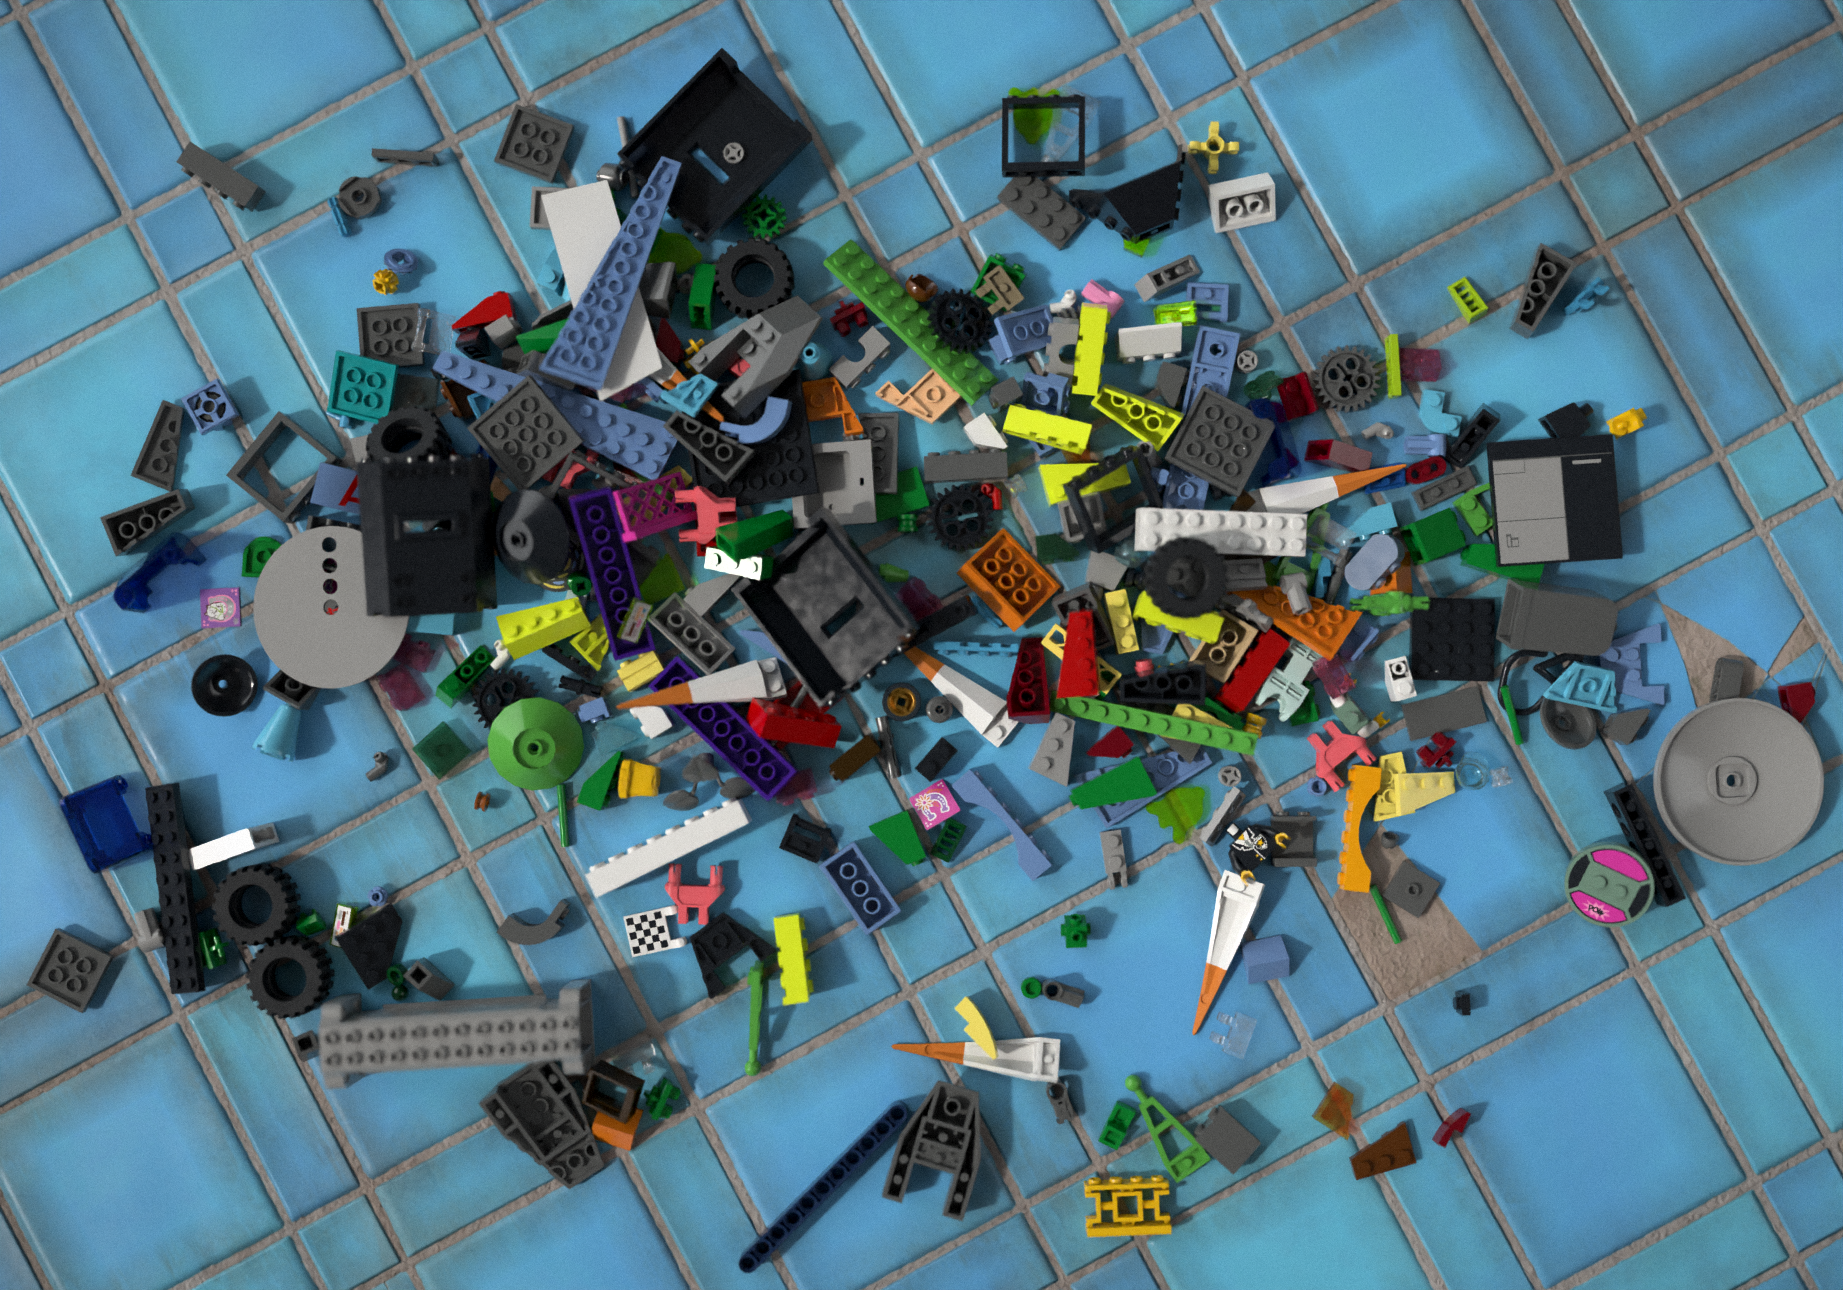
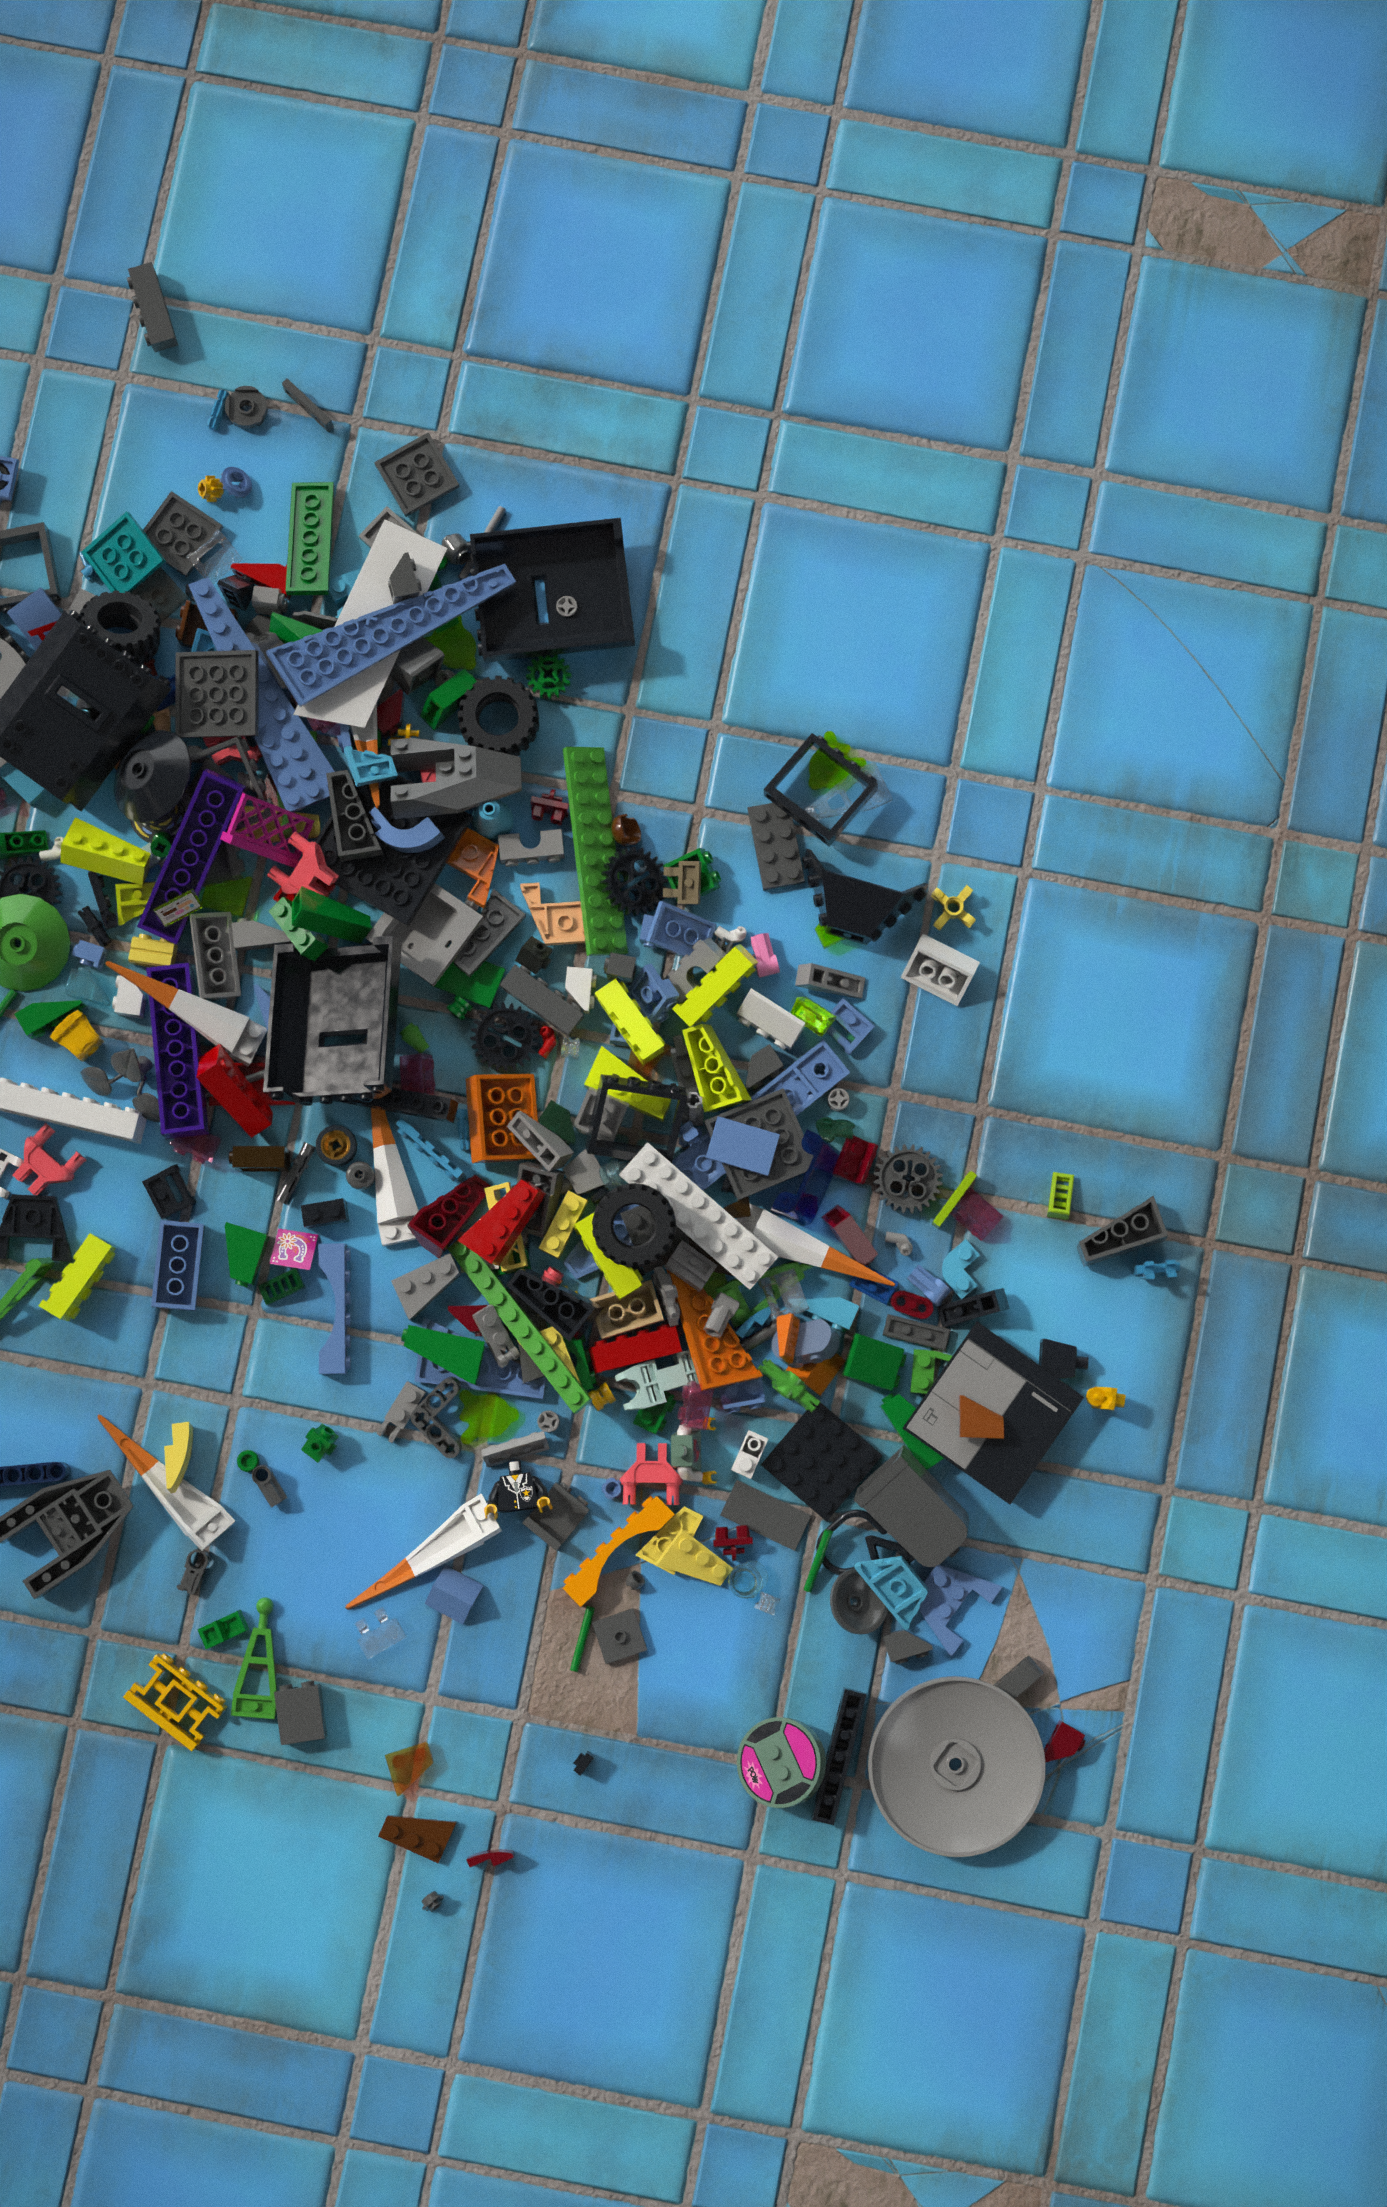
camera: 40 degrees right, 5 degrees down
none -> green plate [286,482,334,595]
none -> dark grey slope [388,552,422,604]
none -> dark grey beam [411,1377,462,1458]
none -> dark grey plate [421,1891,444,1912]
none -> light grey plate [472,1305,520,1368]
none -> light grey slope [507,1111,574,1172]
none -> pearl dark grey brick [515,936,553,974]
none -> dark grey hinge [670,1035,699,1094]
none -> medium blue tile [705,1116,780,1176]
none -> orange slope [776,1313,800,1364]
none -> dark orange slope [959,1395,1004,1439]

